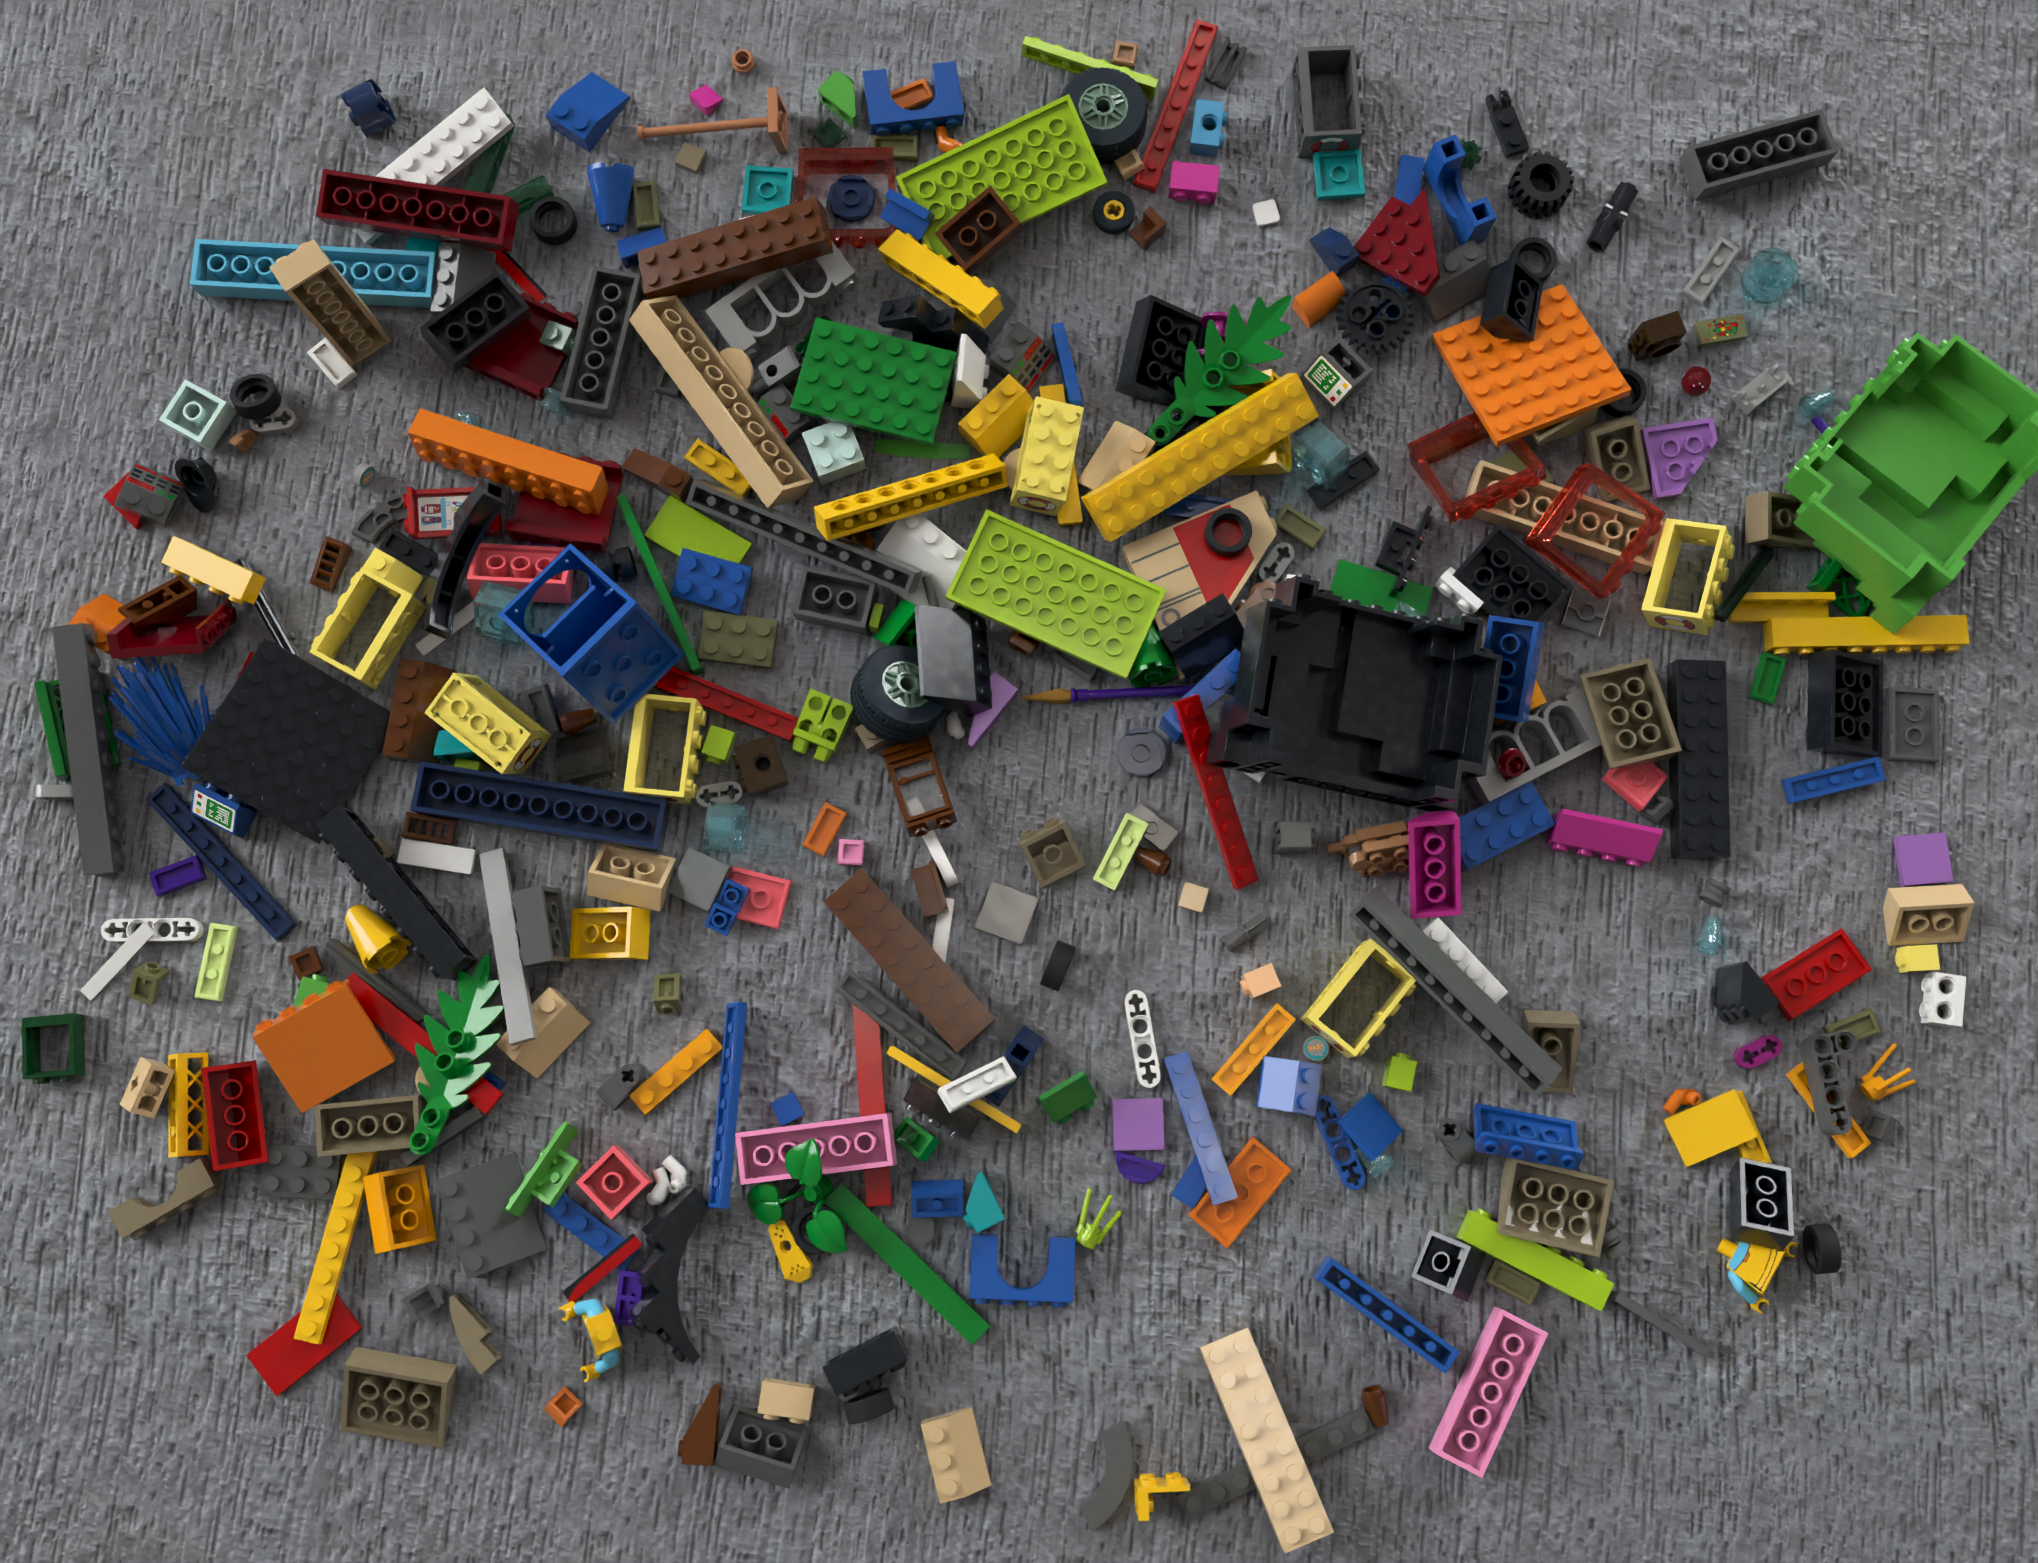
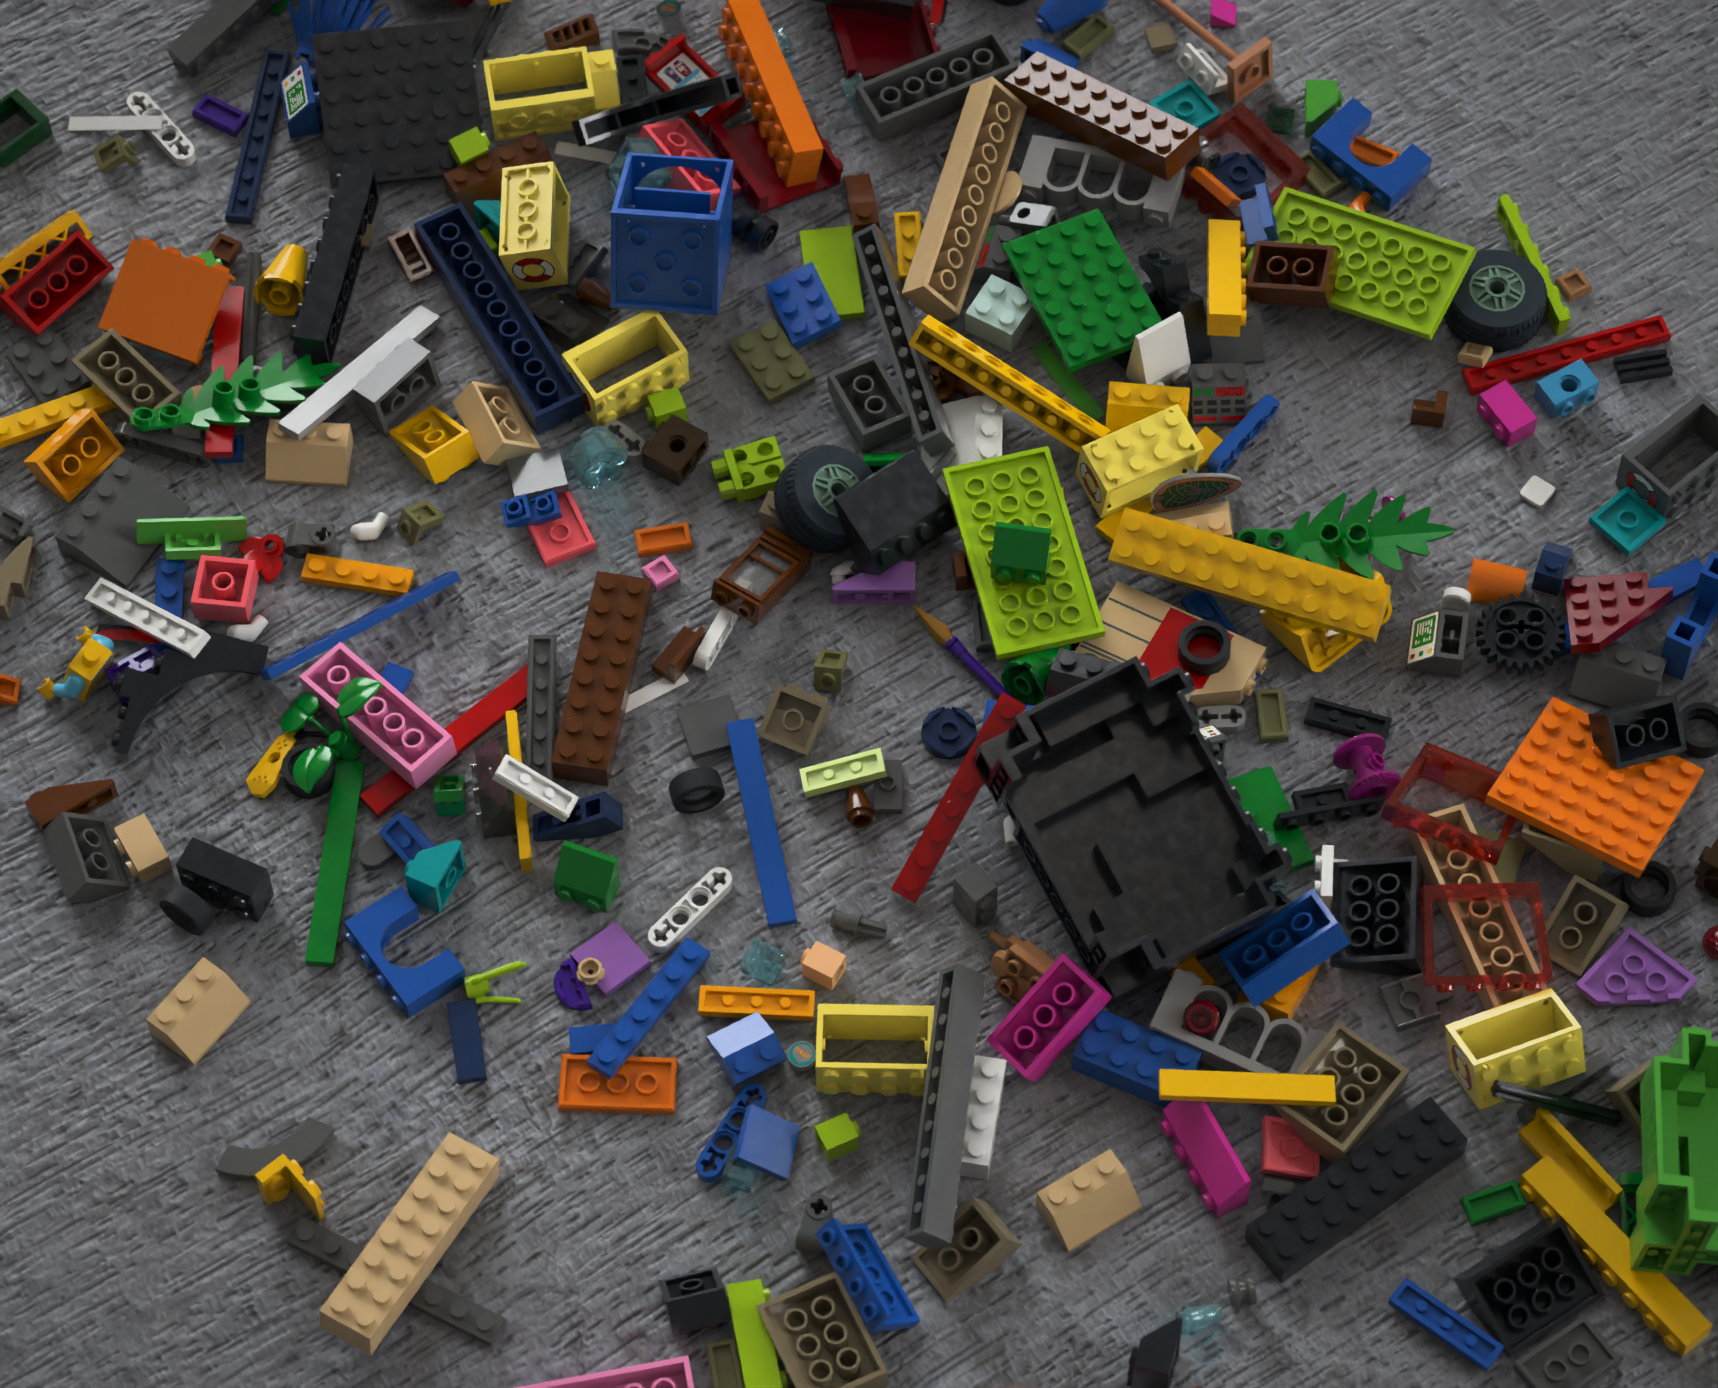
camera: 55 degrees right, 20 degrees down
tan brick [119,1057,175,1118] -> none
yellowish green tile [194,923,238,1001] -> none
white tile [397,838,477,875] -> none
sand green bracket [539,320,577,357] -> none
green tile [616,493,704,676] -> none
red plate [654,667,799,742] -> none
white arm [662,1155,687,1194] -> none
nougat plate [731,49,755,73] -> none
lime tile [869,603,885,633] -> none
black bush [1092,191,1135,234] -> none
black slope [1115,295,1207,407] -> none
tan tile [1178,882,1209,913] -> none
clear light blue brick [1294,418,1350,489] -> none
blue brick [1312,1256,1460,1374] -> none
reddish brown cone [1361,1385,1389,1427] -> none
none -> white plate [84,577,211,659]
none -> red plate [238,534,285,584]
none -> white arm [350,512,390,541]
none -> dark blue tile [447,999,487,1085]
none -> lime brick [448,127,491,167]
none -> tan plate [576,957,605,985]
none -> blue tile [726,718,797,928]
none -> clear light blue panel [741,938,786,987]
none -> olive bracket [814,649,848,692]
none -> green slope [990,522,1051,586]
none -> tan slope [1036,1149,1142,1253]
none -> shield [1150,469,1243,513]
none -> yellow tile [1158,1069,1336,1106]
none -> white bracket [1176,43,1228,96]
none -> orange tile [1190,166,1242,208]
none -> magenta hose [1332,733,1402,801]
none -> white tile [1441,587,1471,612]

